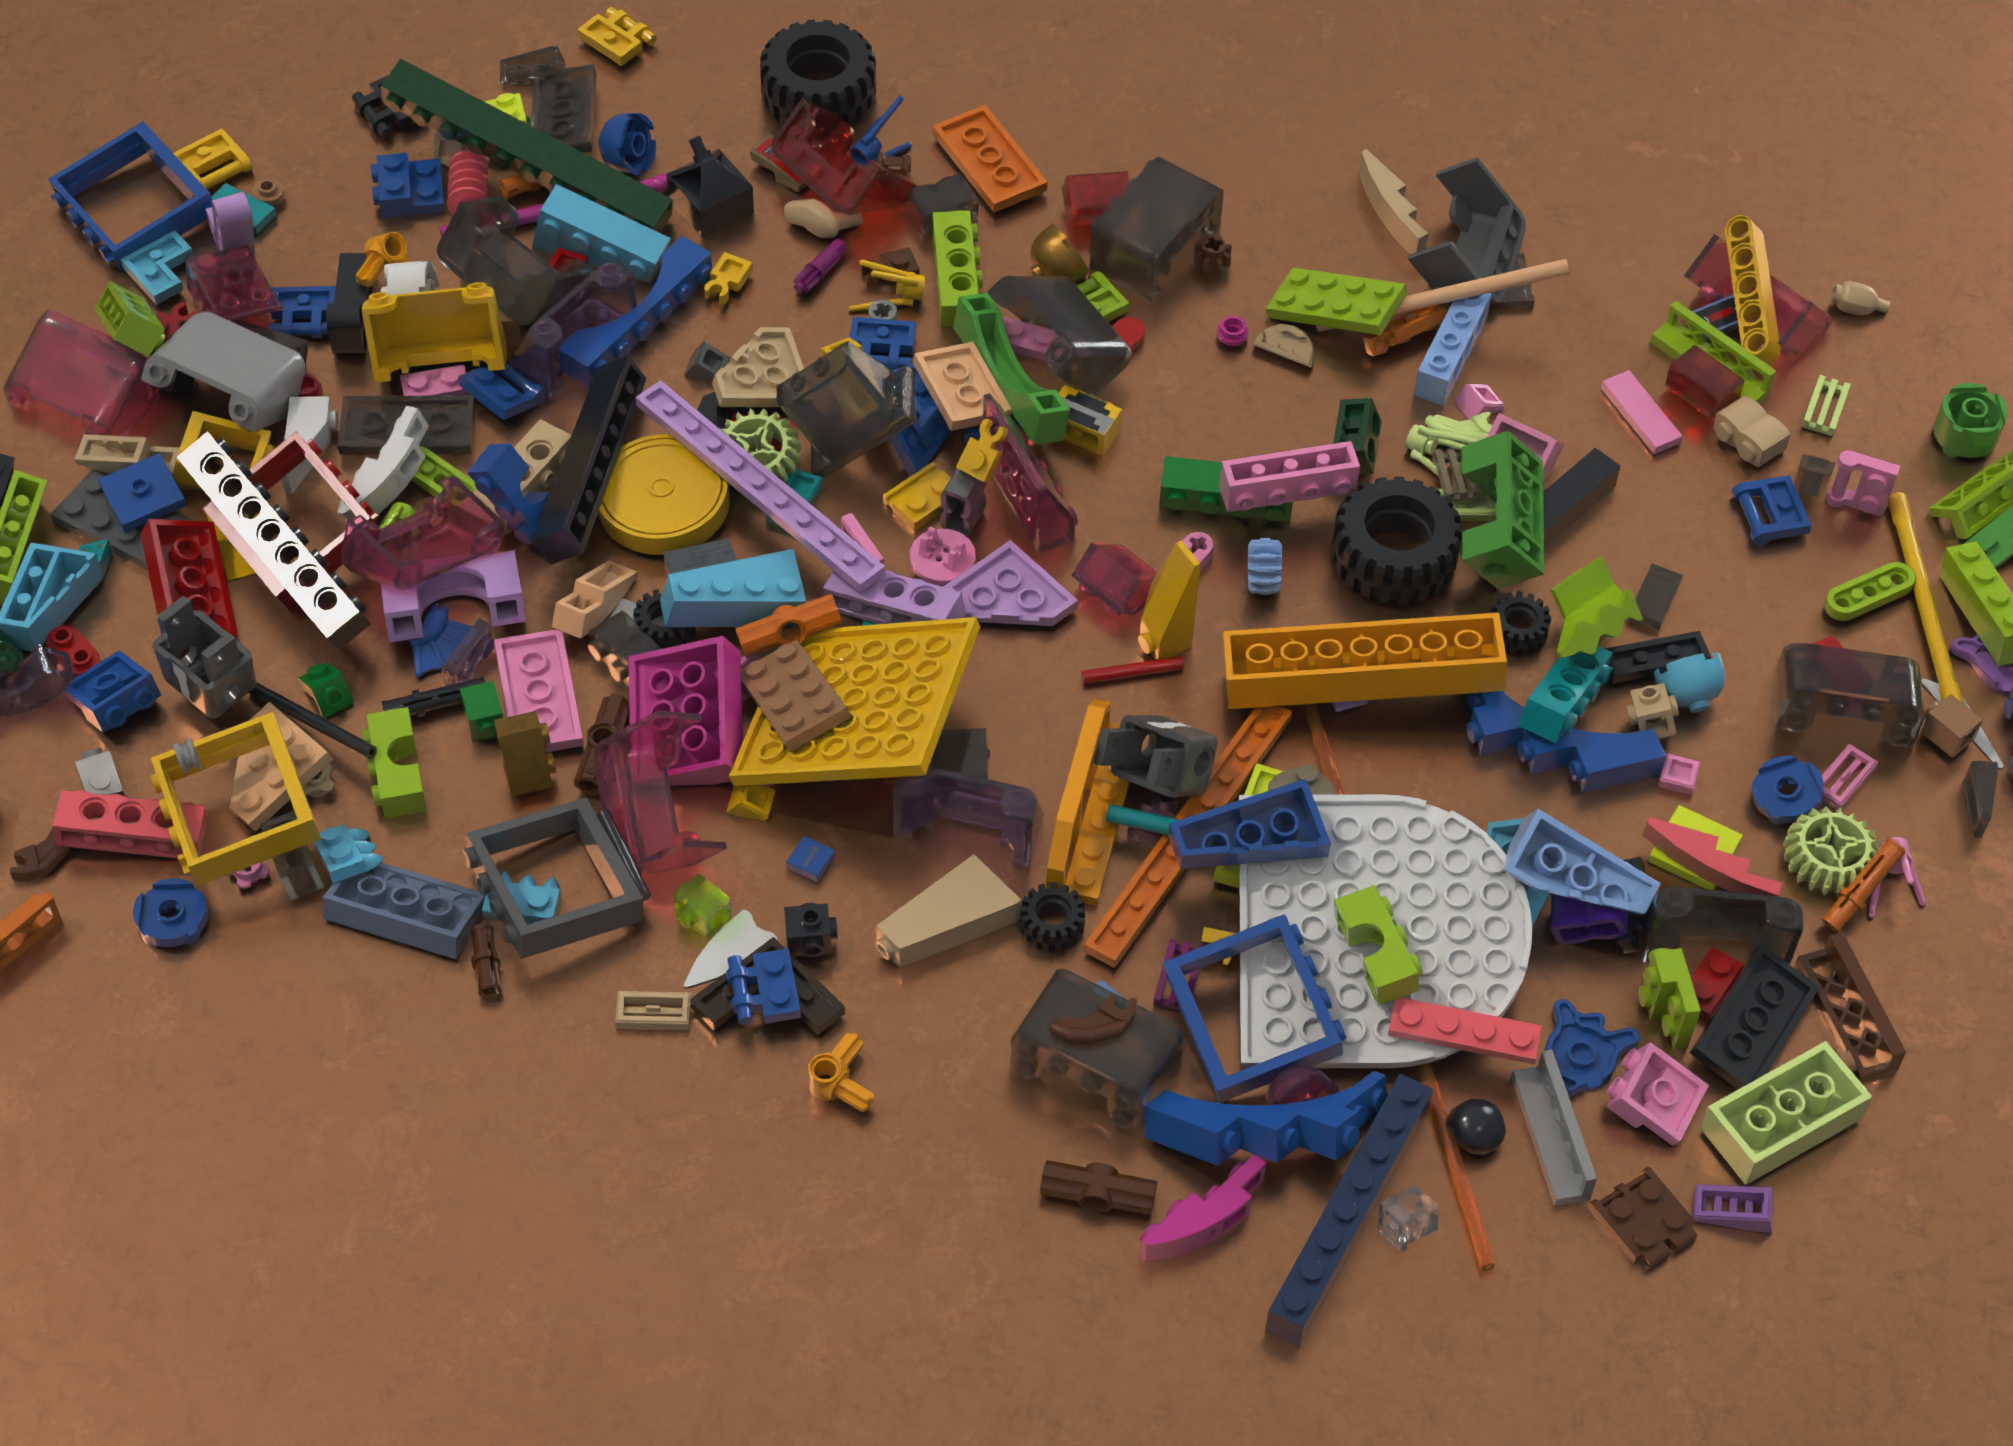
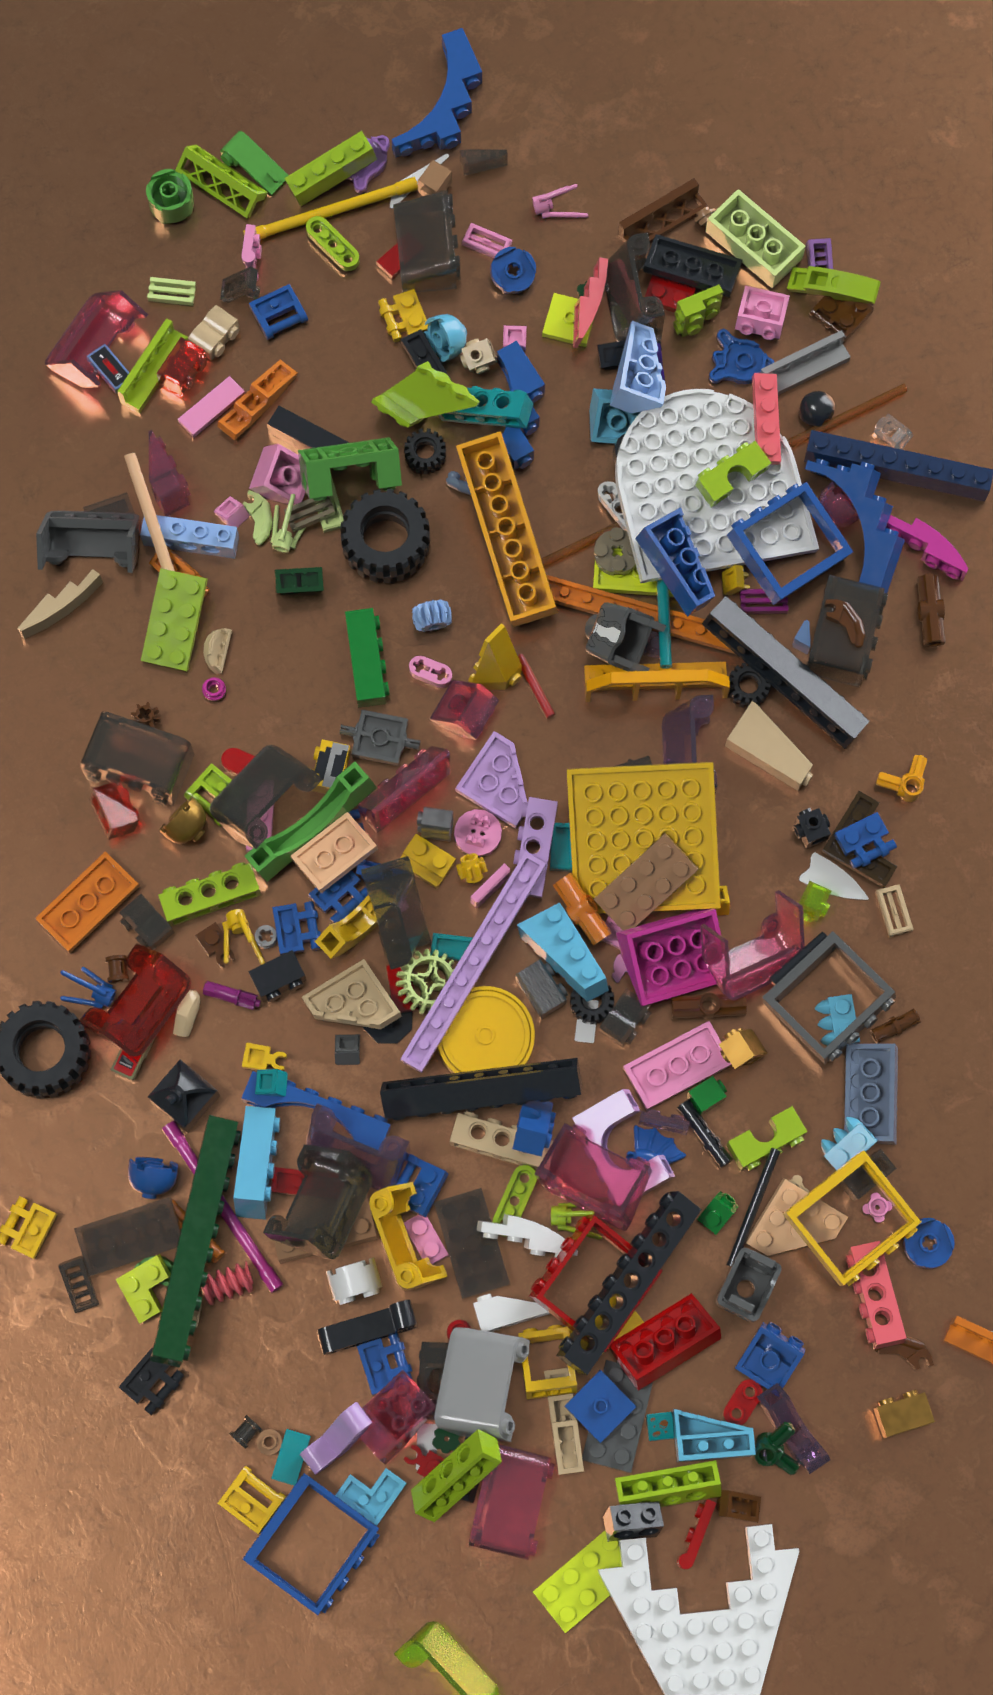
camera: 105 degrees left, 20 degrees up
light grey bracket [75,748,123,795] -> none
light grey bush [173,738,202,774] -> none
light orange axle [356,232,411,287] -> none
blue plate [371,153,445,218] -> none
light nougat slope [552,560,638,639] -> none
blue tile [786,836,835,883] -> none
yellow plate [956,419,1008,483] -> none
bright pink brick [1219,441,1360,512] -> none
clear smoke tile [1628,564,1683,630] -> none
yellow beam [1725,215,1781,365] -> none
yellowish green gear [1783,806,1880,898] -> none
orange pin [1820,838,1906,933] -> none
tan plant [1830,281,1890,316] -> none
none -> clear pink slope [149,430,191,517]
none -> orange slope [217,359,298,440]
none -> clear smoke bush [229,1415,263,1449]
none -> black brick [248,950,307,1002]
none -> teal slope [255,1069,288,1097]
none -> dark grey plate [339,710,421,766]
none -> yellow plate [378,289,428,342]
none -> yellow gear [456,853,488,883]
none -> brick [702,596,869,749]
none -> lime slope [787,266,881,304]

